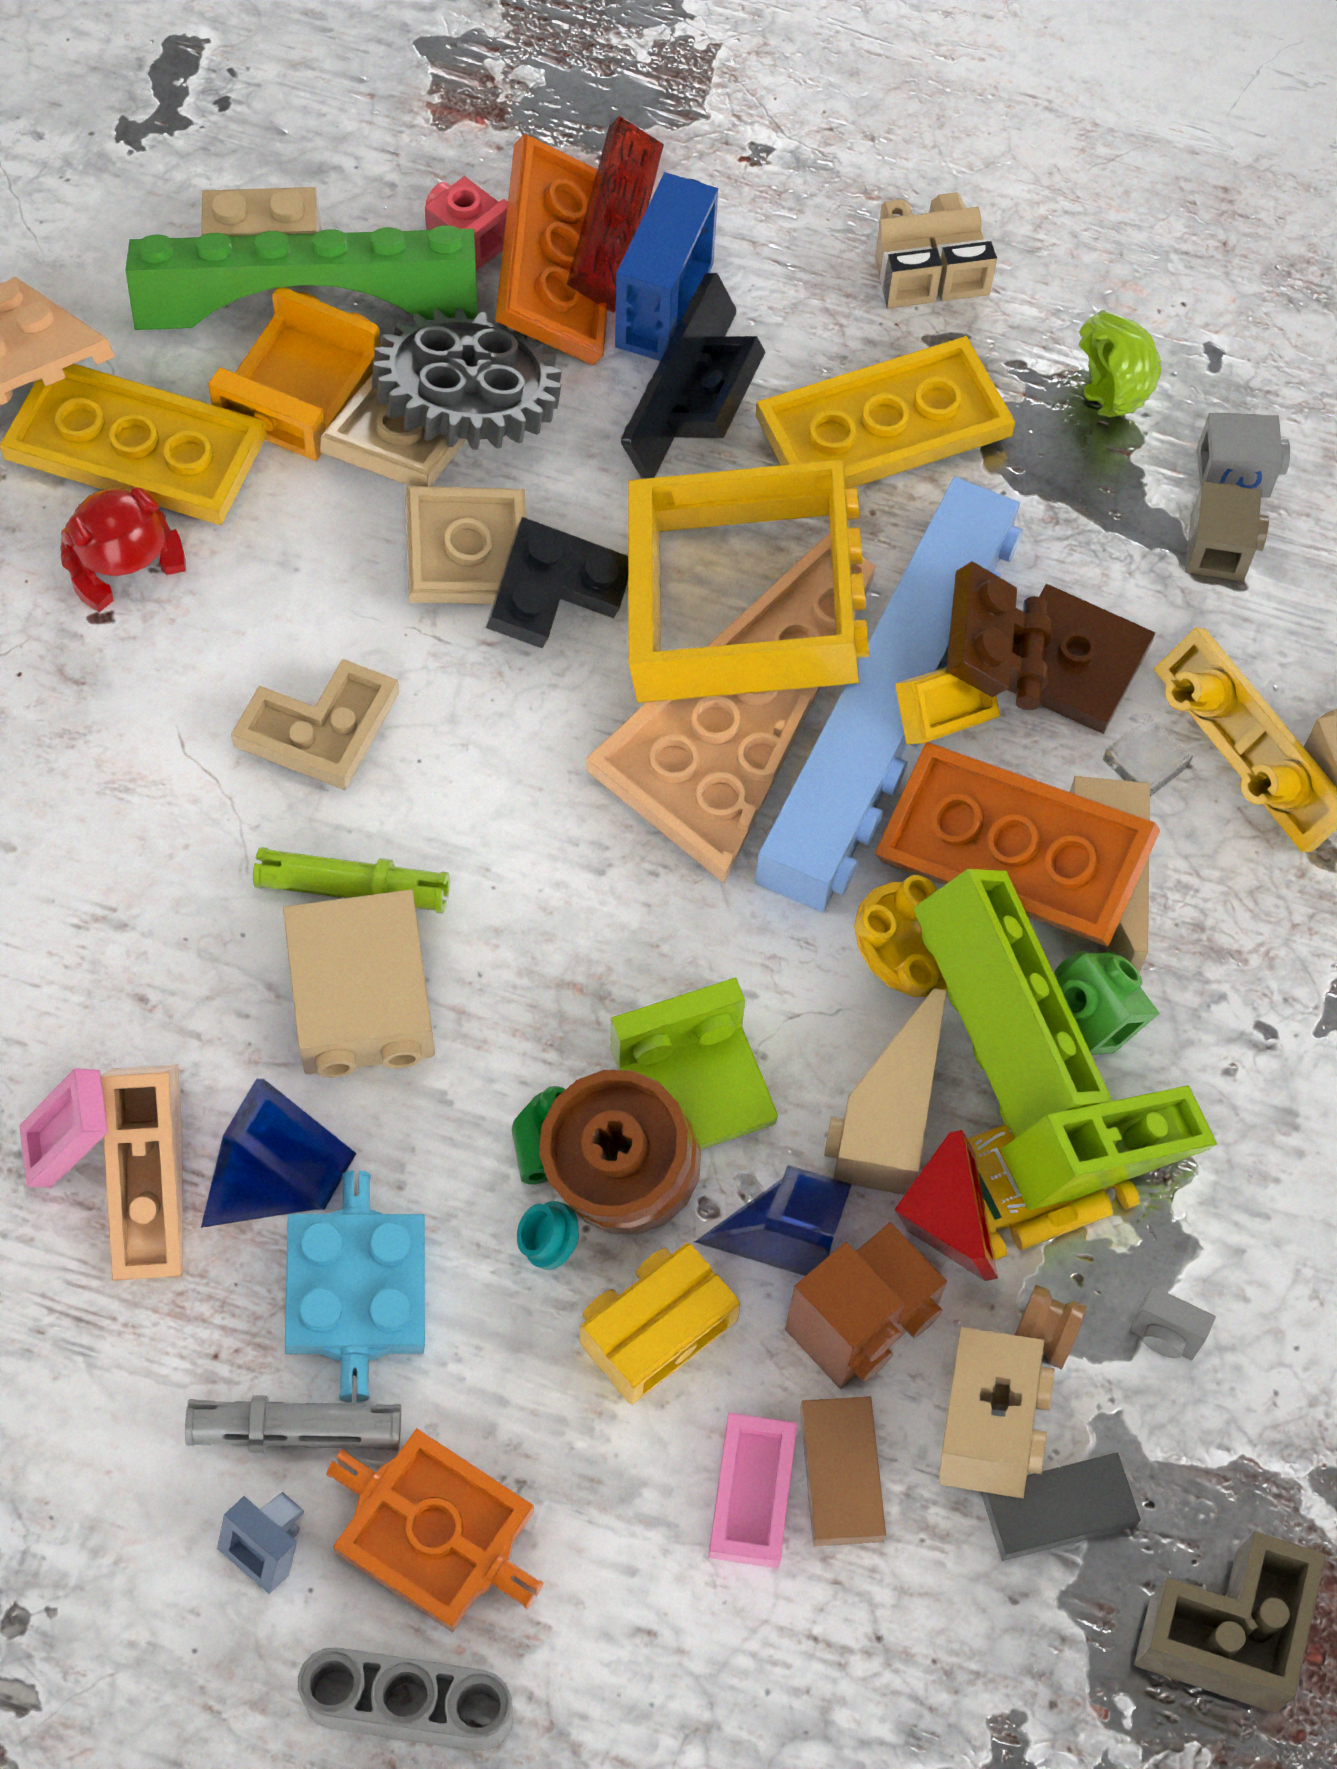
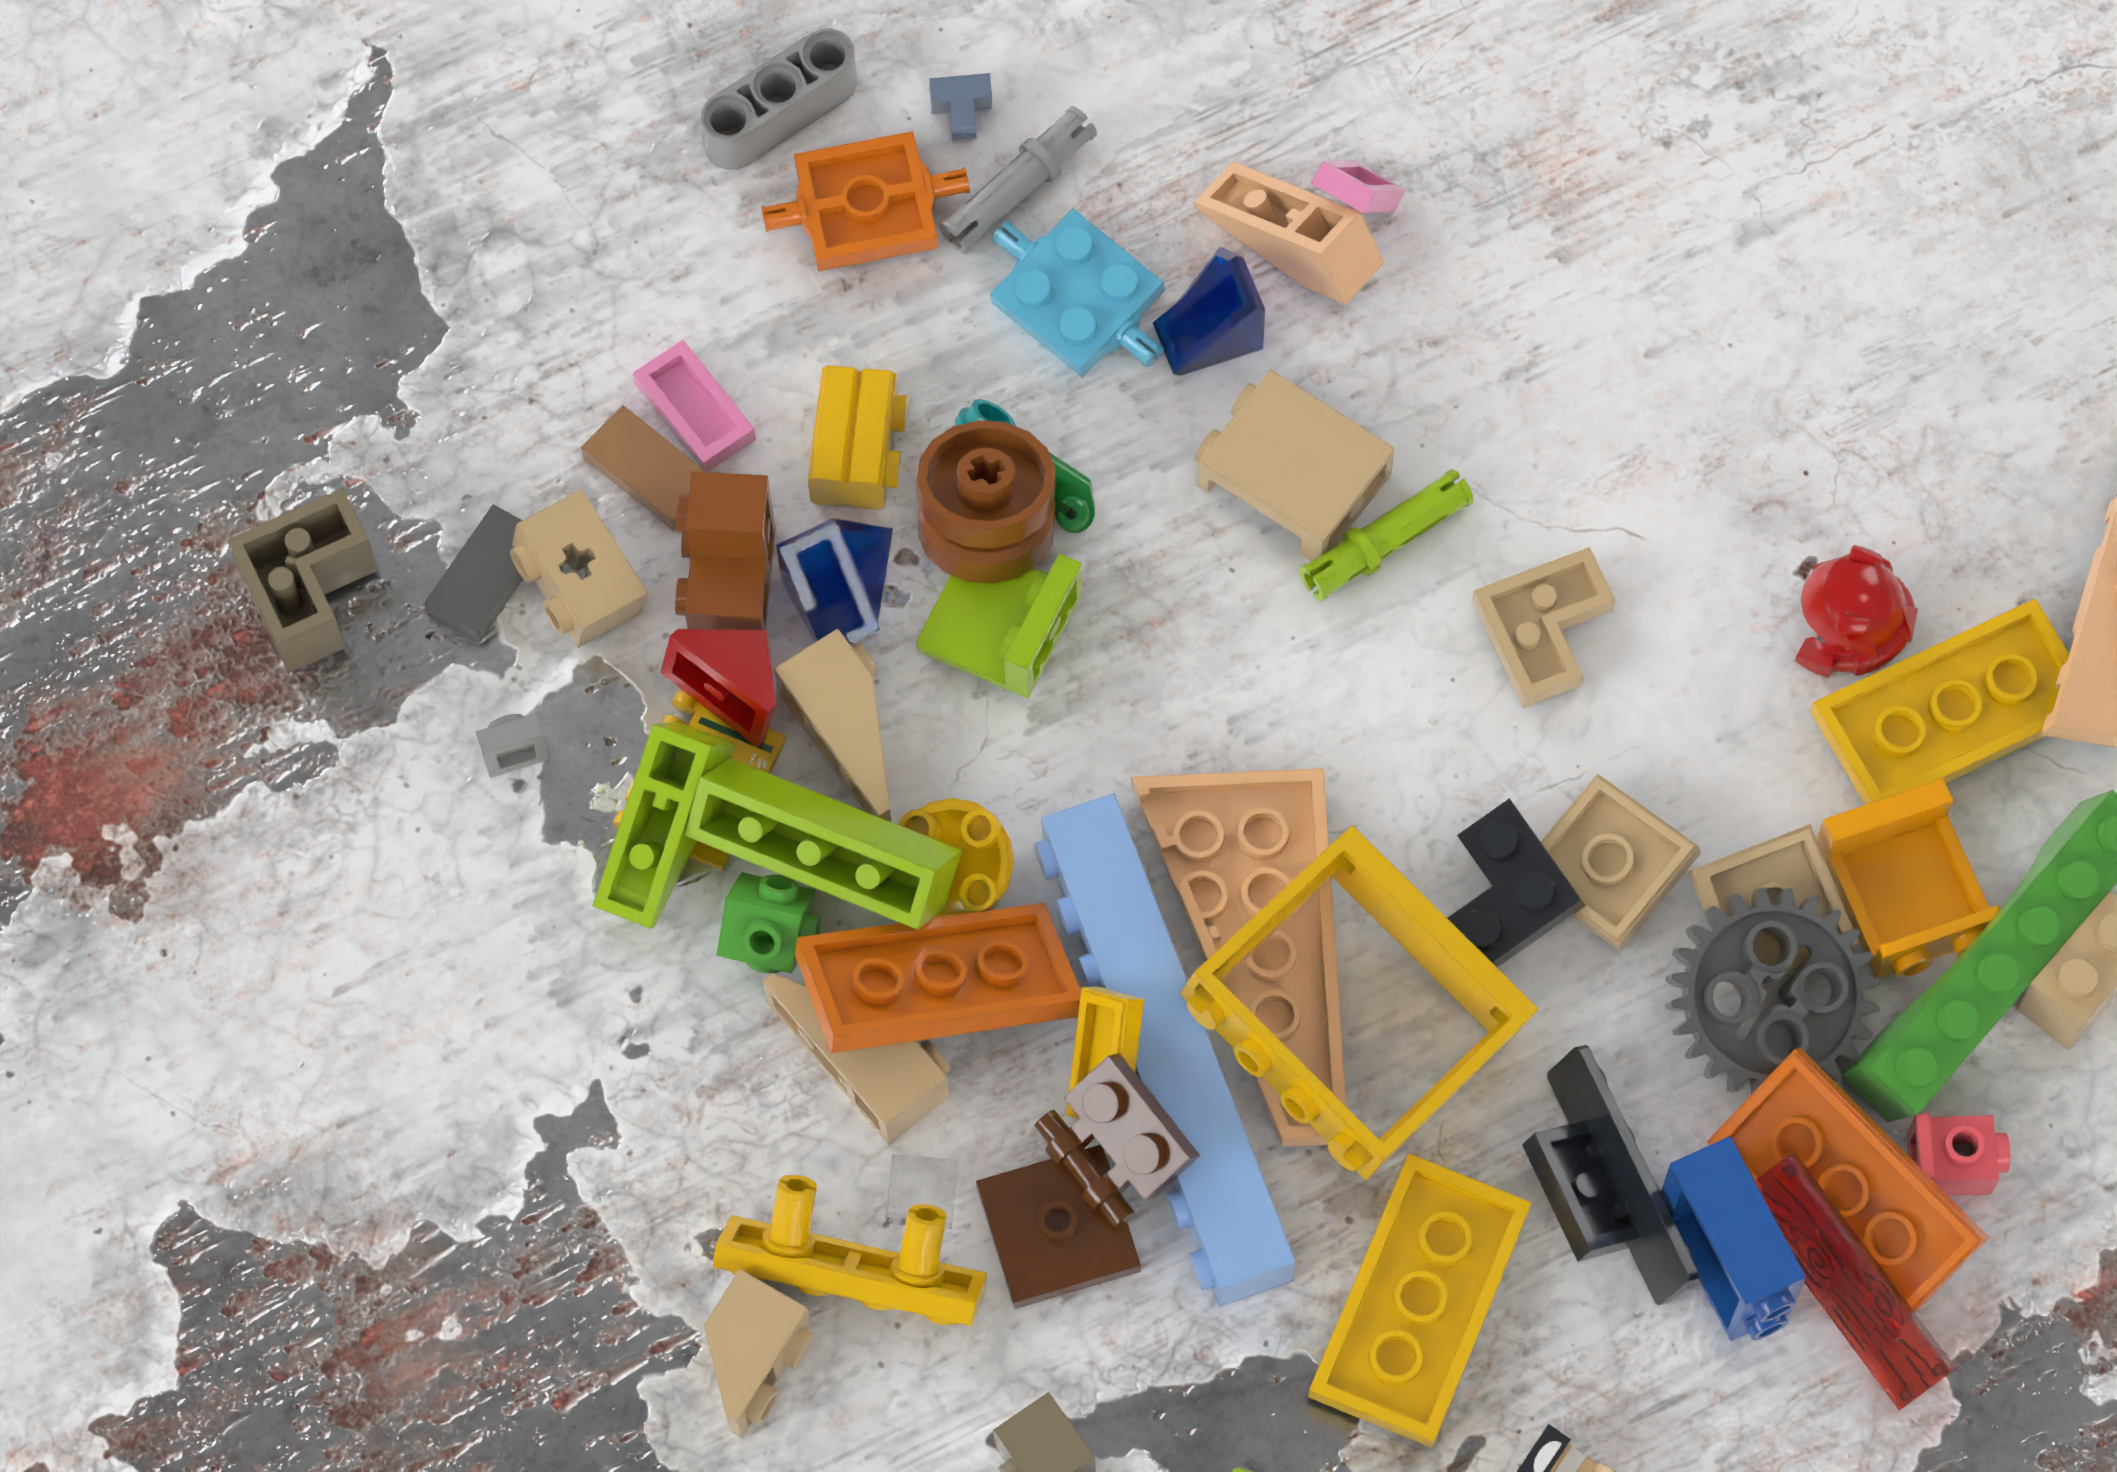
camera: 140 degrees right, 5 degrees up
medium nougat wheel [1015,1284,1087,1370] -> none

